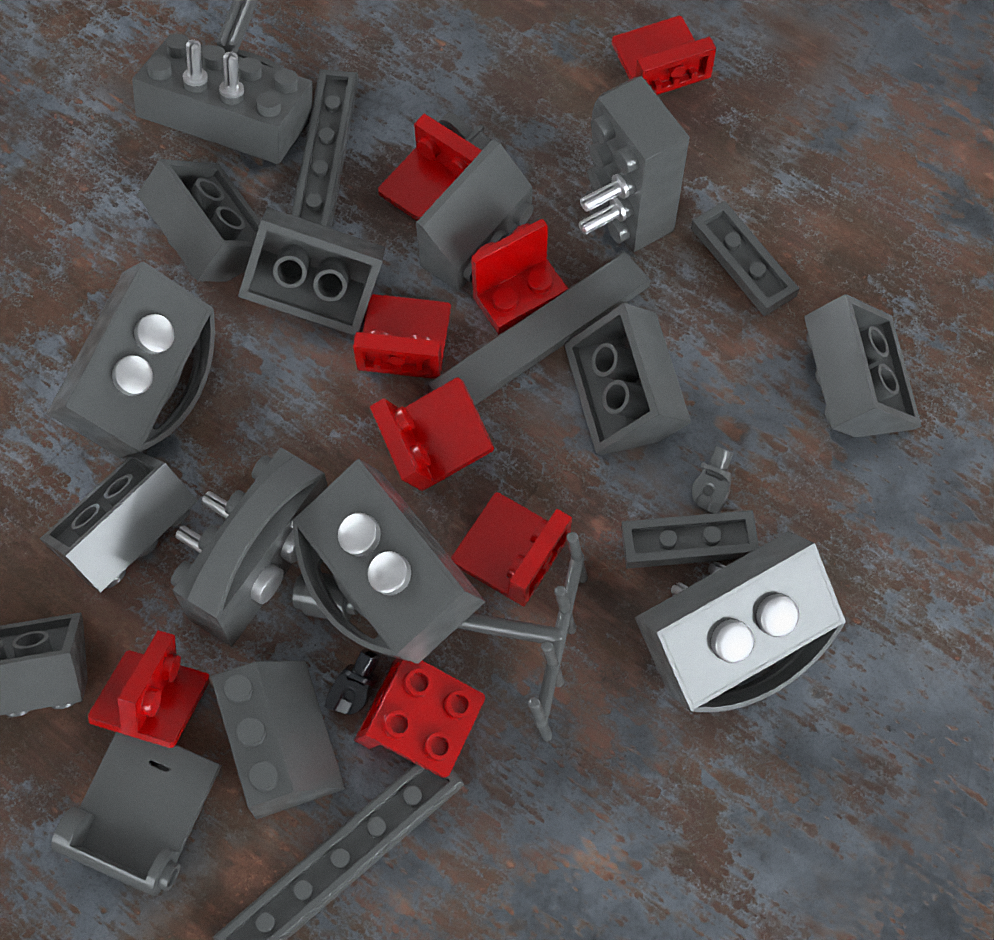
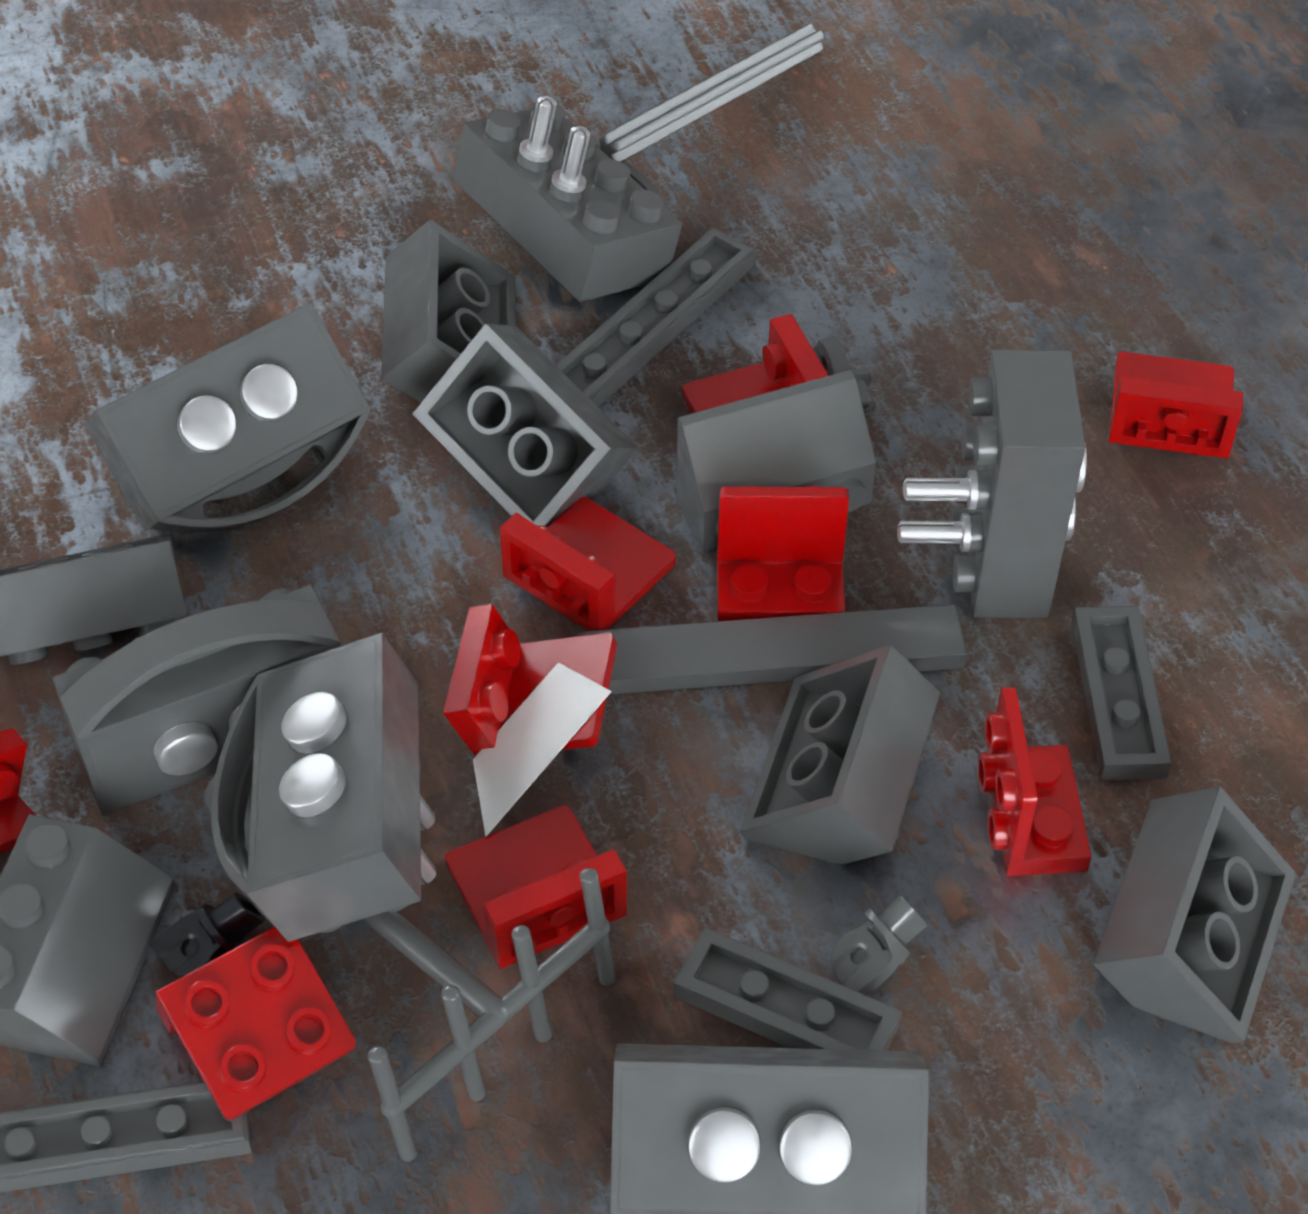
camera: 30 degrees right, 15 degrees down
none -> white sticker [473,662,612,837]
none -> red bracket [977,687,1092,876]

